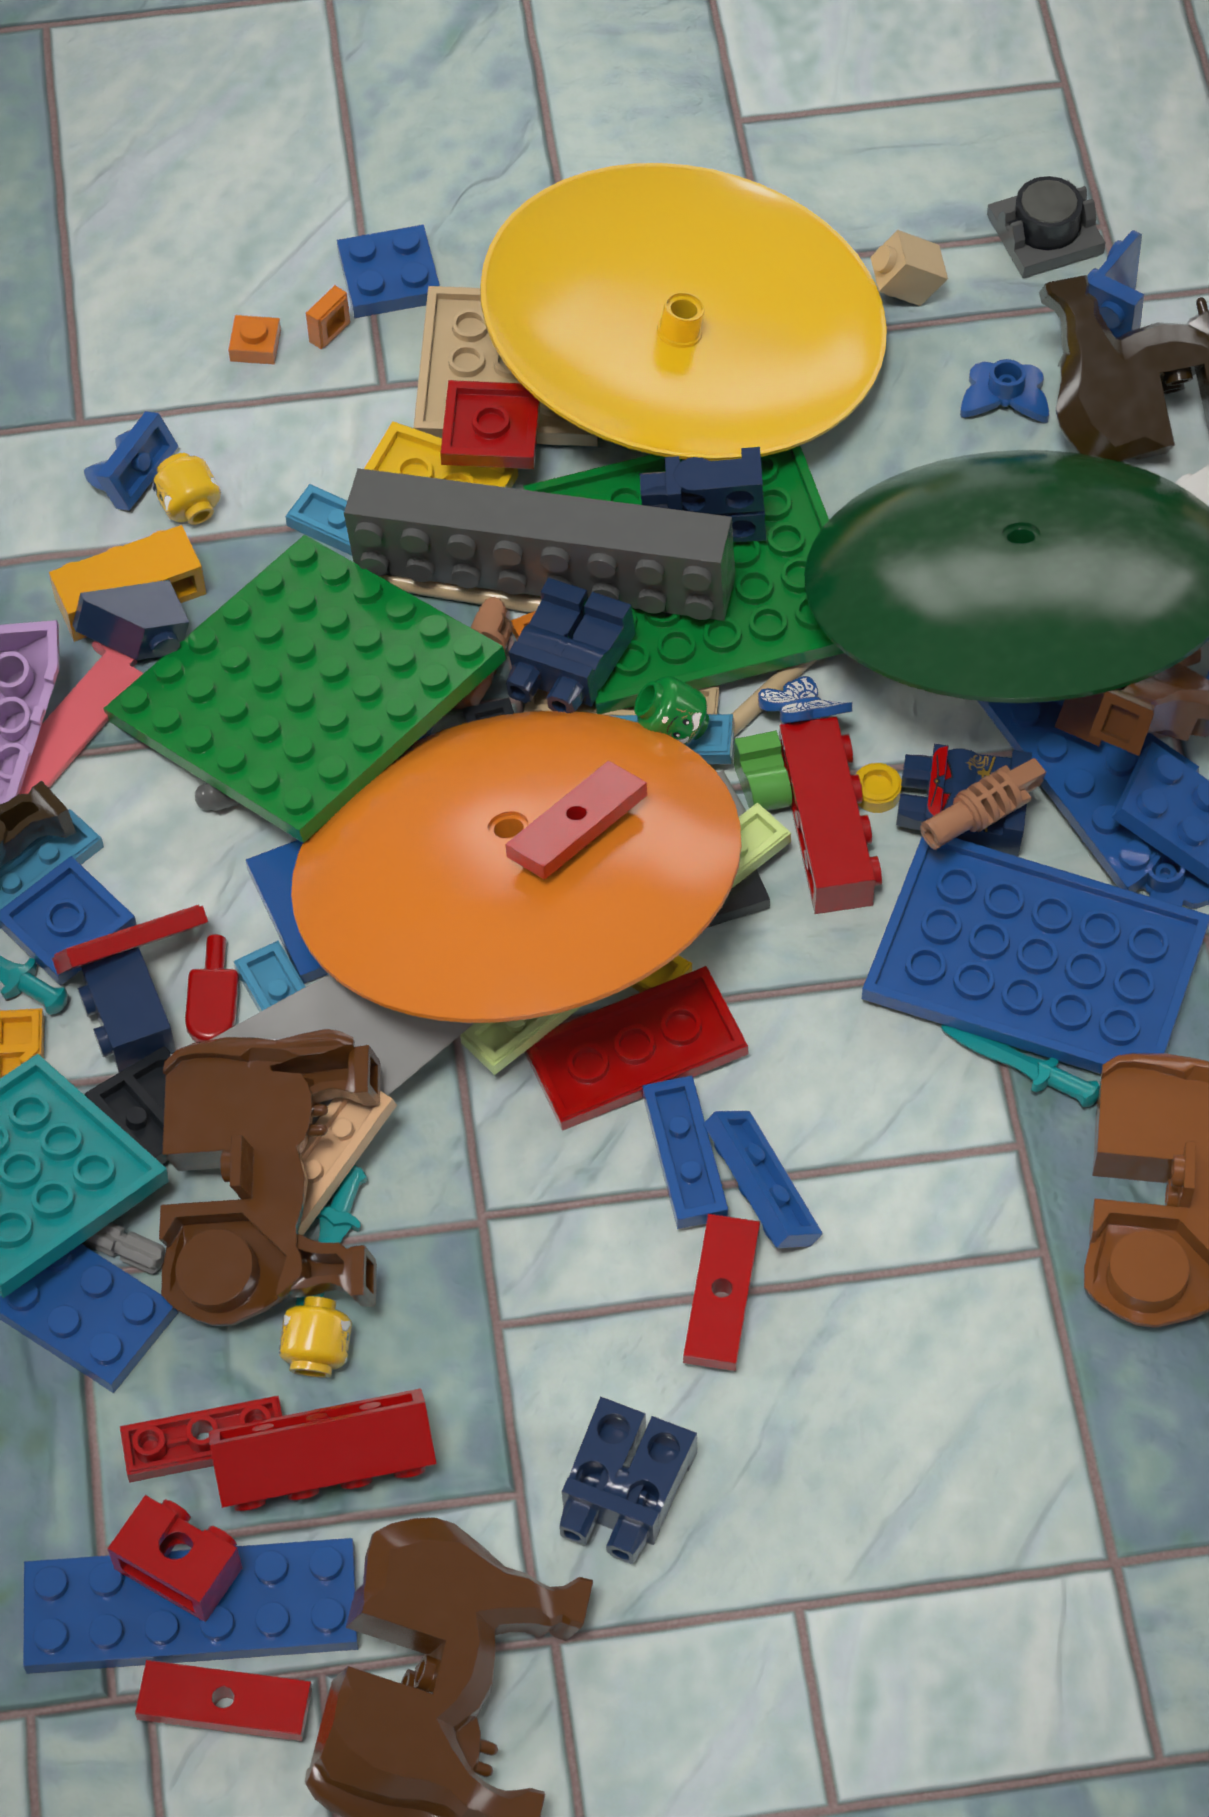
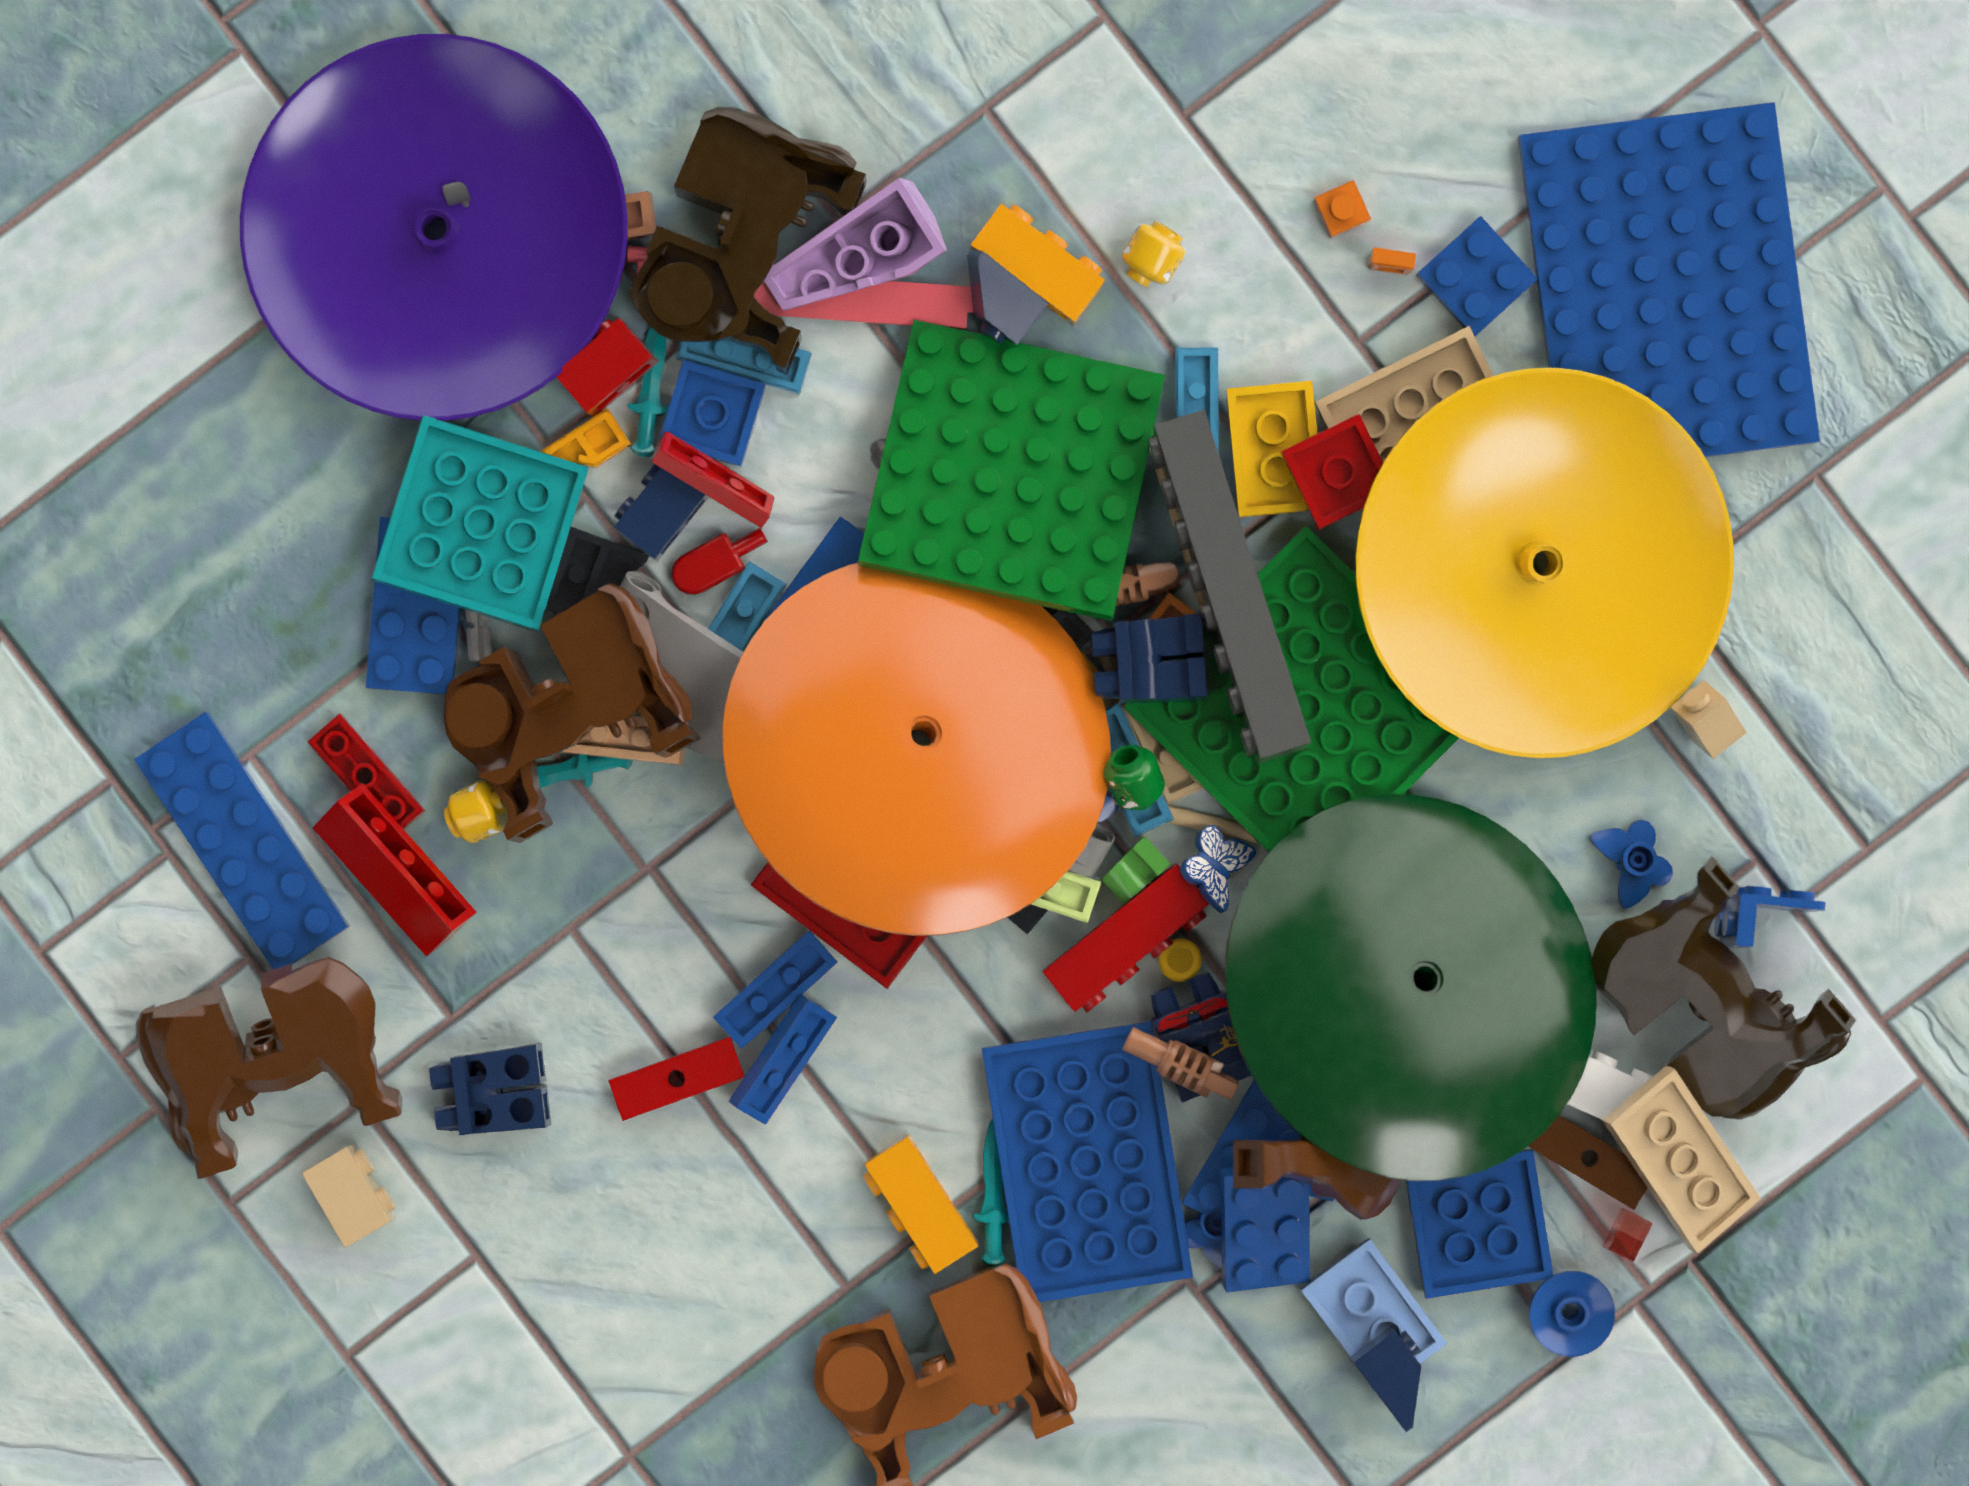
camera: 55 degrees right, 30 degrees up
blue tile [84,411,179,511] -> none
red brick [107,1495,242,1622] -> none
red tile [135,1660,312,1741] -> none
tile [505,760,648,880] -> none
dark blue hips [640,446,766,542] -> none
piece [987,176,1106,278] -> none
none -> tan brick [302,1144,396,1248]
none -> light orange brick [862,1134,978,1274]
none -> blue plate [1518,102,1820,457]

